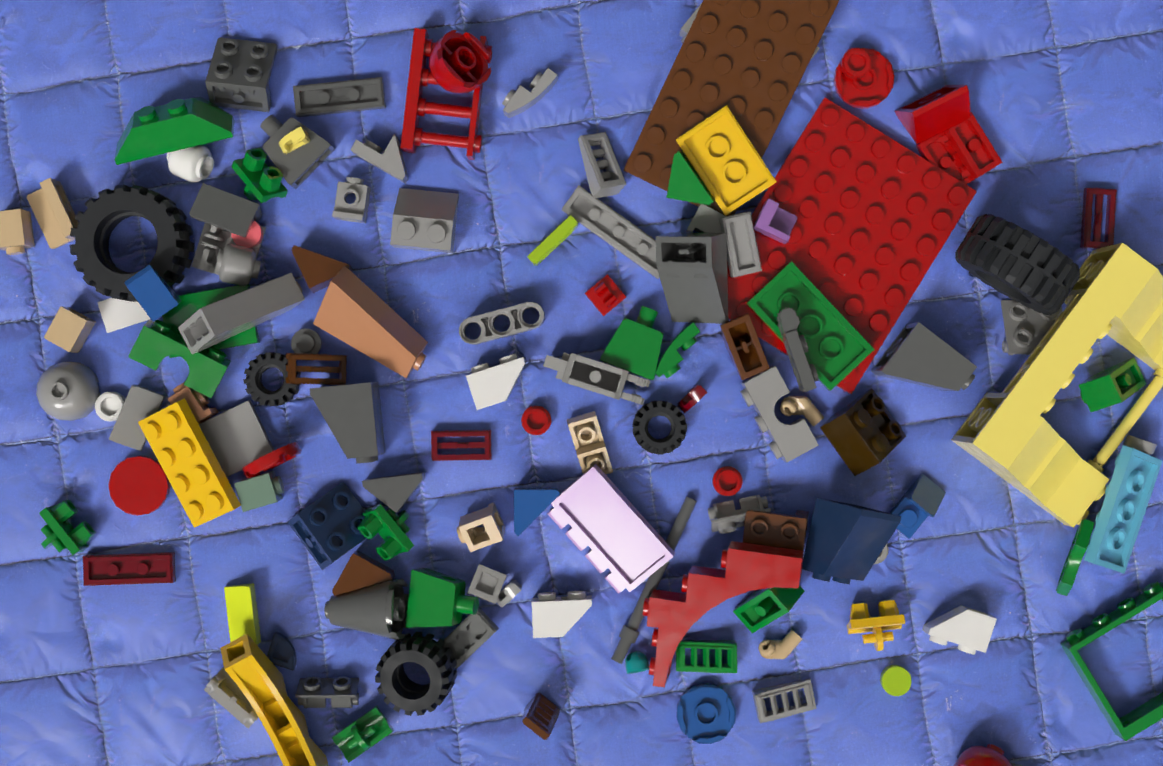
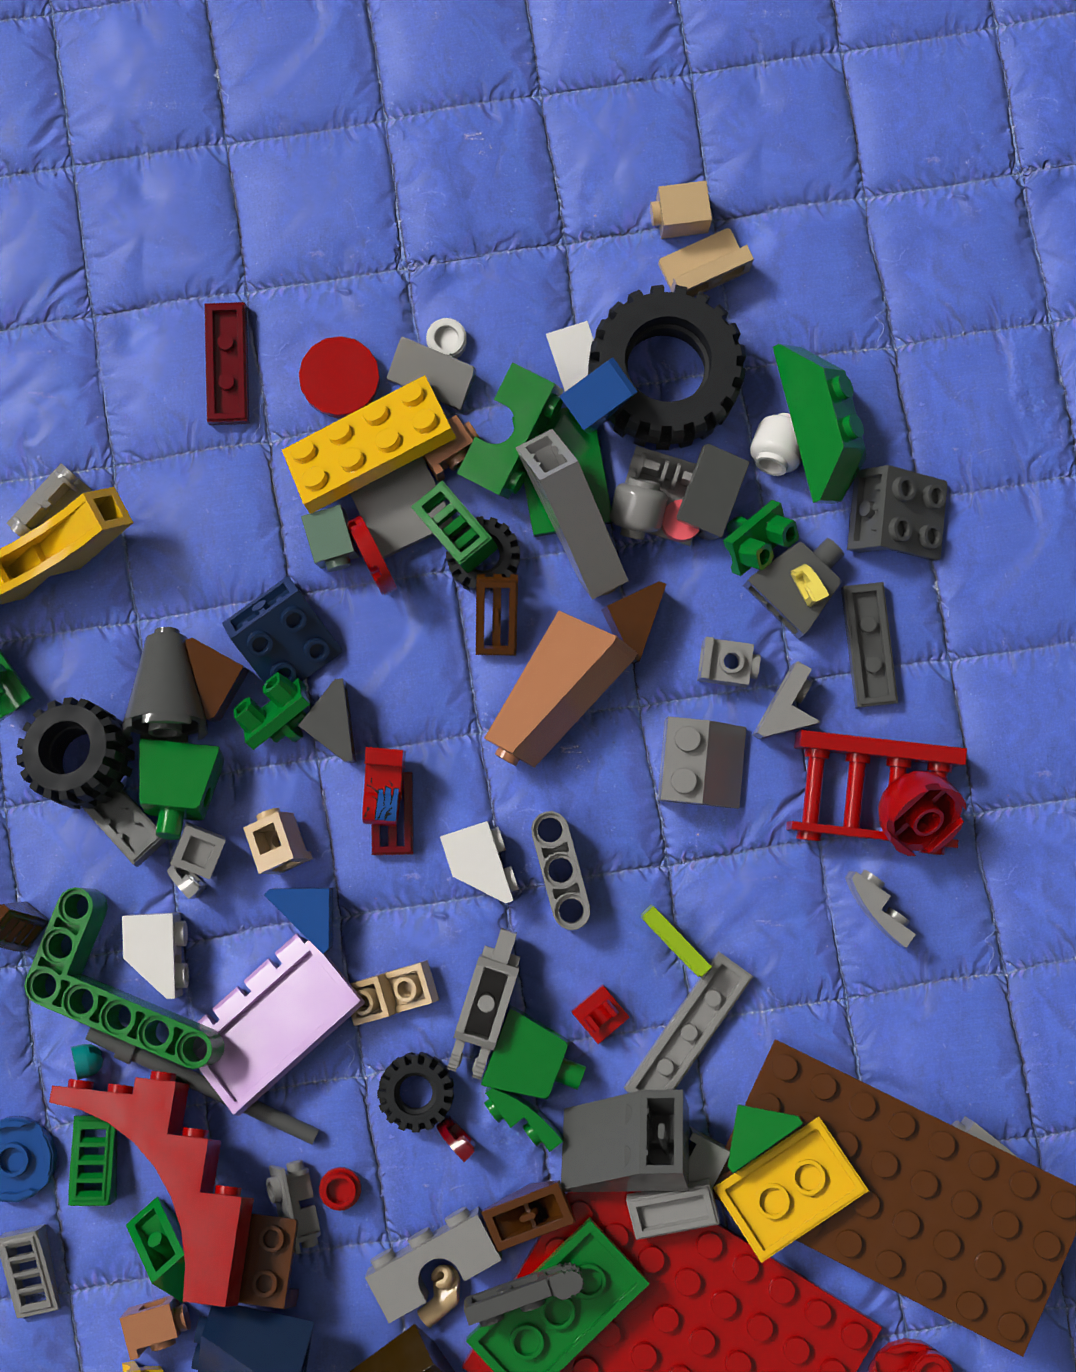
camera: 85 degrees right, 5 degrees down
light grey cylinder [36,362,100,421] -> none
green hips [39,500,96,555] -> none
tan panel [44,306,96,353] -> none
neon yellow slope [224,583,261,645] -> none
dark blue tile [267,632,296,671] -> none
dark grey plate [291,329,322,354] -> none
dark grey hinge [295,676,359,708] -> none
dark grey slope [310,382,385,464] -> none
red plate [521,406,551,435] -> none
light grey slope [578,132,626,199] -> none
medium lavender panel [753,199,797,244] -> none
tan arm [758,629,803,659] -> none
none -> green beam [24,887,225,1069]
none -> nougat brick [119,1295,191,1361]
none -> red leg [362,747,406,827]
none -> green slope [411,480,498,573]

